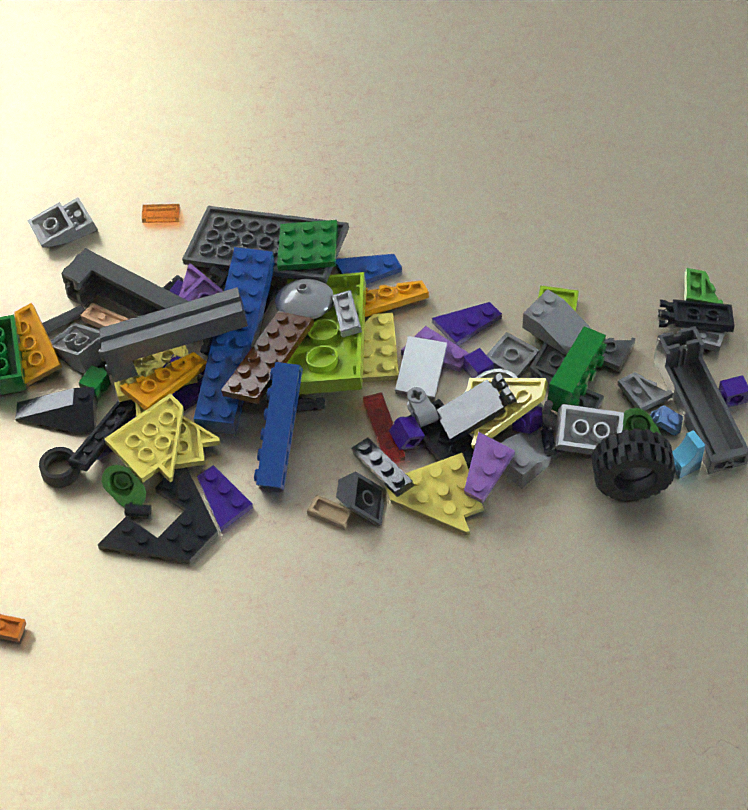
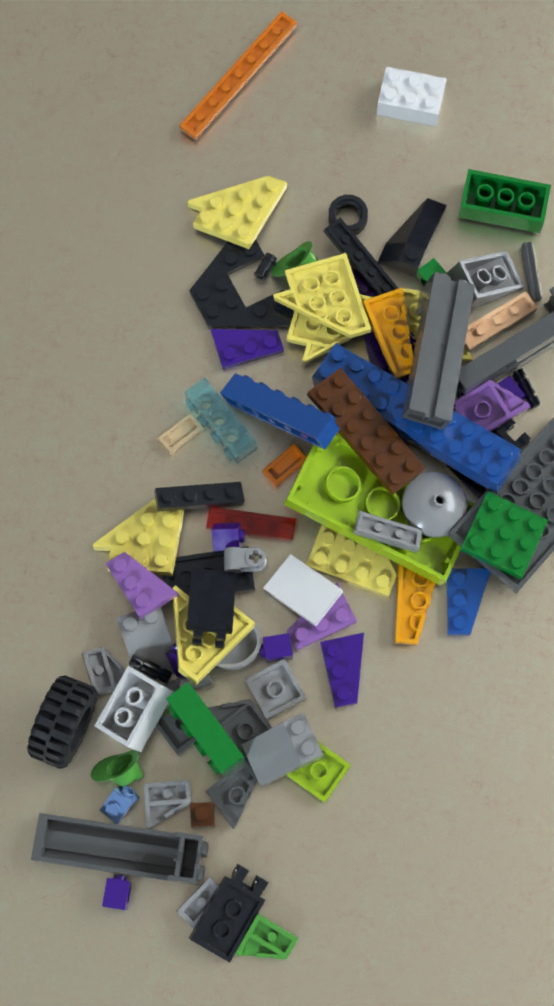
camera: 115 degrees right, 20 degrees up
light orange wing [14,303,63,386] -> none
dark grey slope [336,471,386,526] -> none
medium azure arch [672,430,705,479] -> none
none -> light grey wing [82,646,125,696]
none -> clear light blue brick [184,377,258,464]
none -> light yellow wing [187,176,287,249]
none -> reddish brown brick [190,802,215,829]
none -> orange tile [262,443,306,488]

